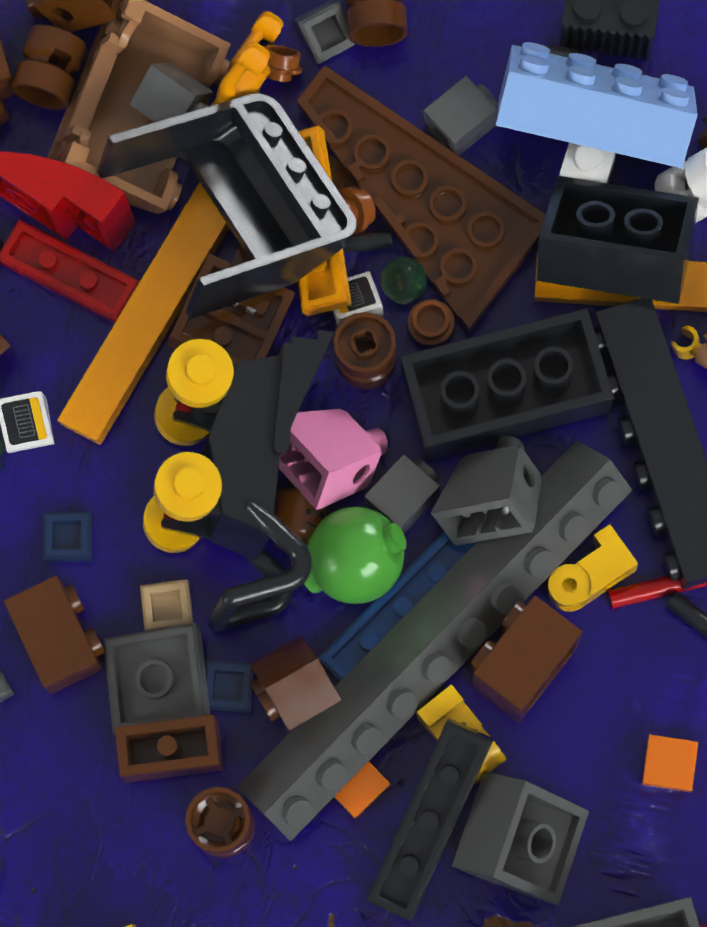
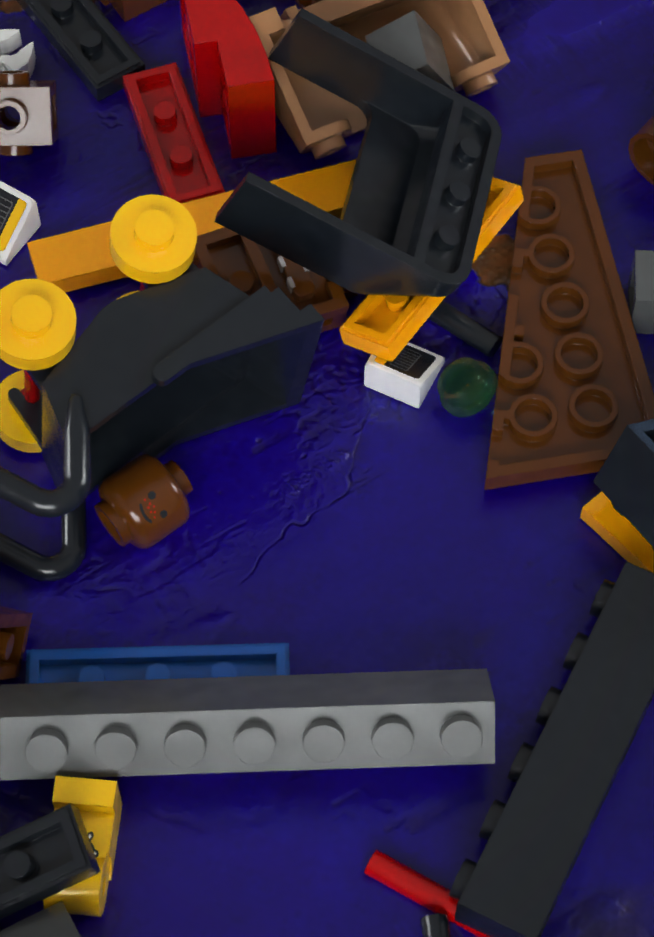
camera: 35 degrees right, 15 degrees down
light orange piece [211,11,284,106] -> none
dark orange plate [265,45,303,82] -> none
bright pink torso [278,409,388,510] -> none
dark grey slope [293,0,356,64] -> none
bright green brick [304,506,406,604] -> none
reddish brown wheel [333,312,397,390] -> none
dark orange plate [339,187,375,234] -> none
dark grey brick [364,454,440,534] -> none
black brick [400,308,614,461] -> none
dark orange plate [407,299,455,347] -> none
dark grey torso [431,436,542,546] -> none
reddish brown brick [471,595,583,724] -> none
yellow leg [548,524,638,612] -> none

